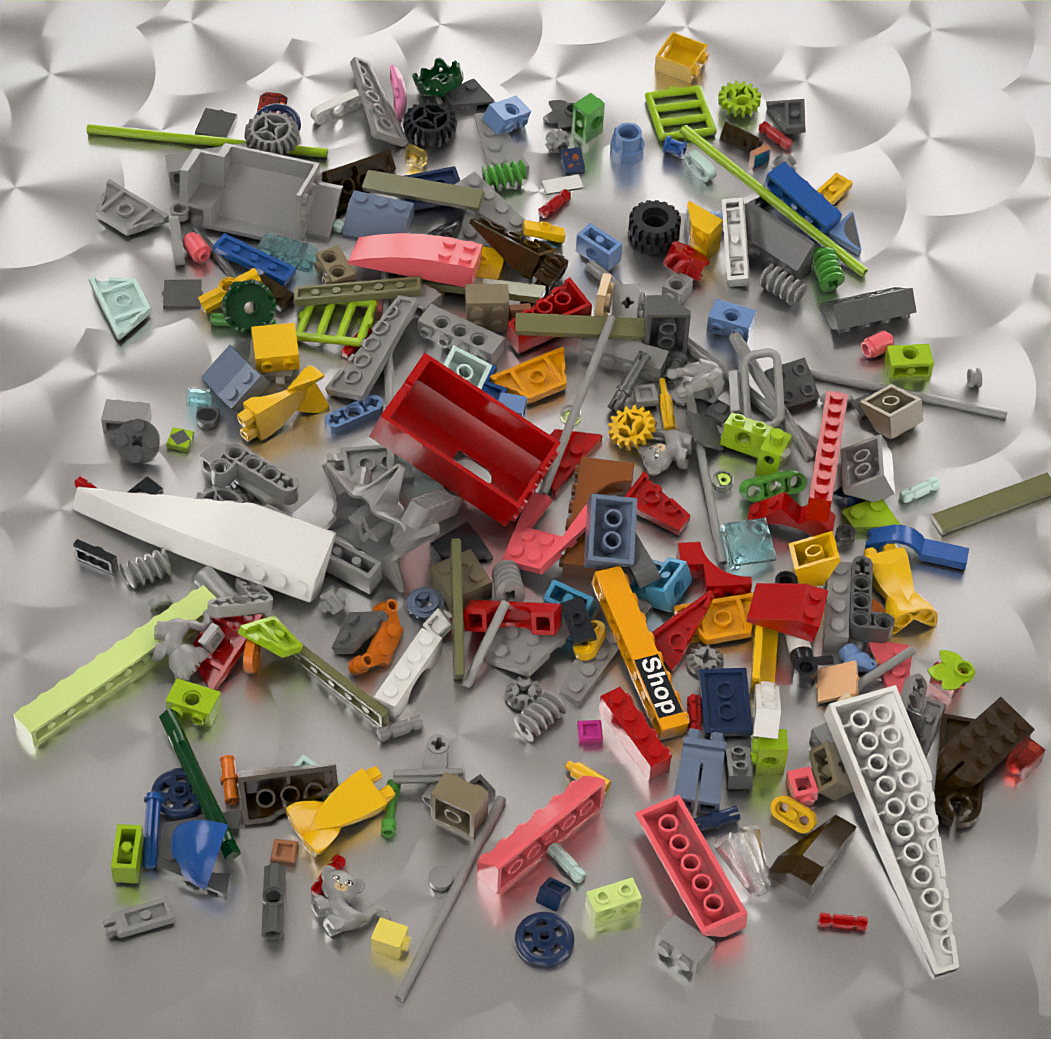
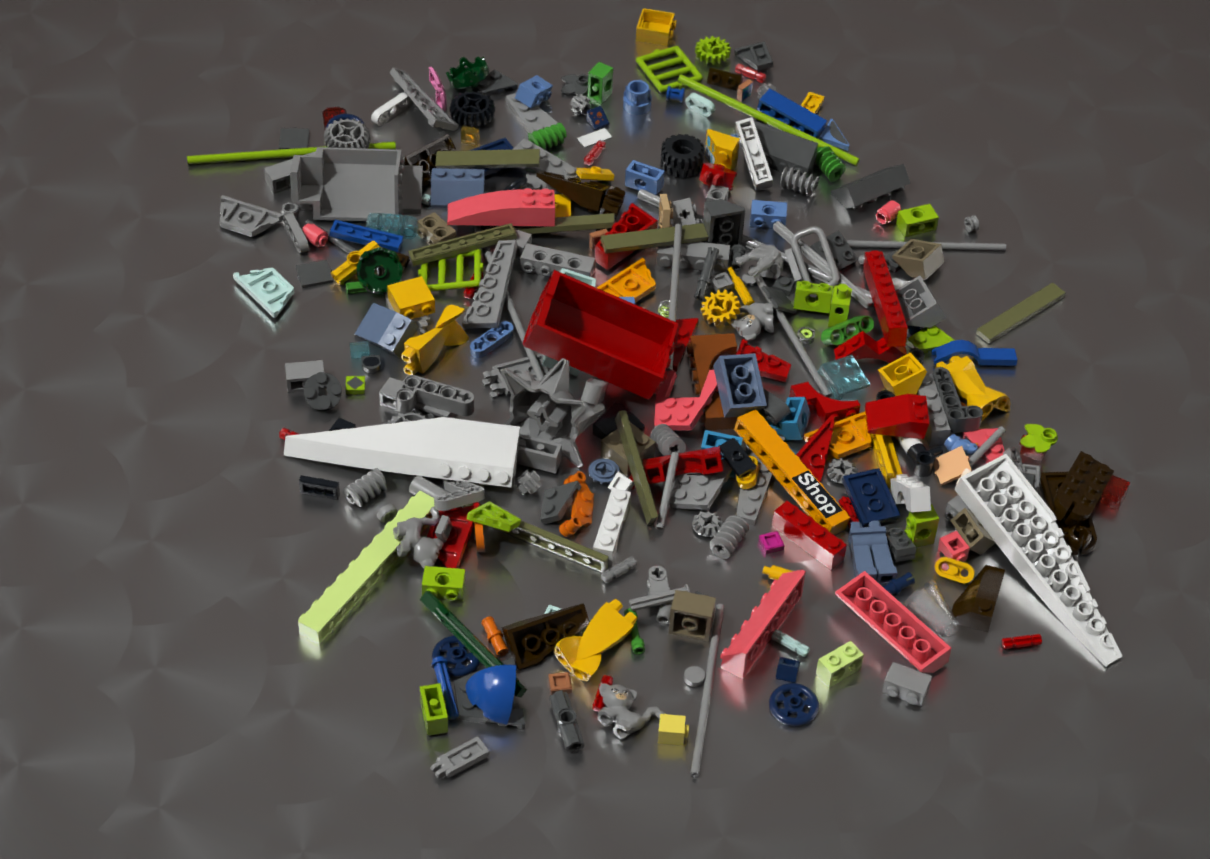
camera: 15 degrees left, 5 degrees down
dark tan brick [465,284,509,332] -> none
light aqua axle [899,477,940,503] -> none

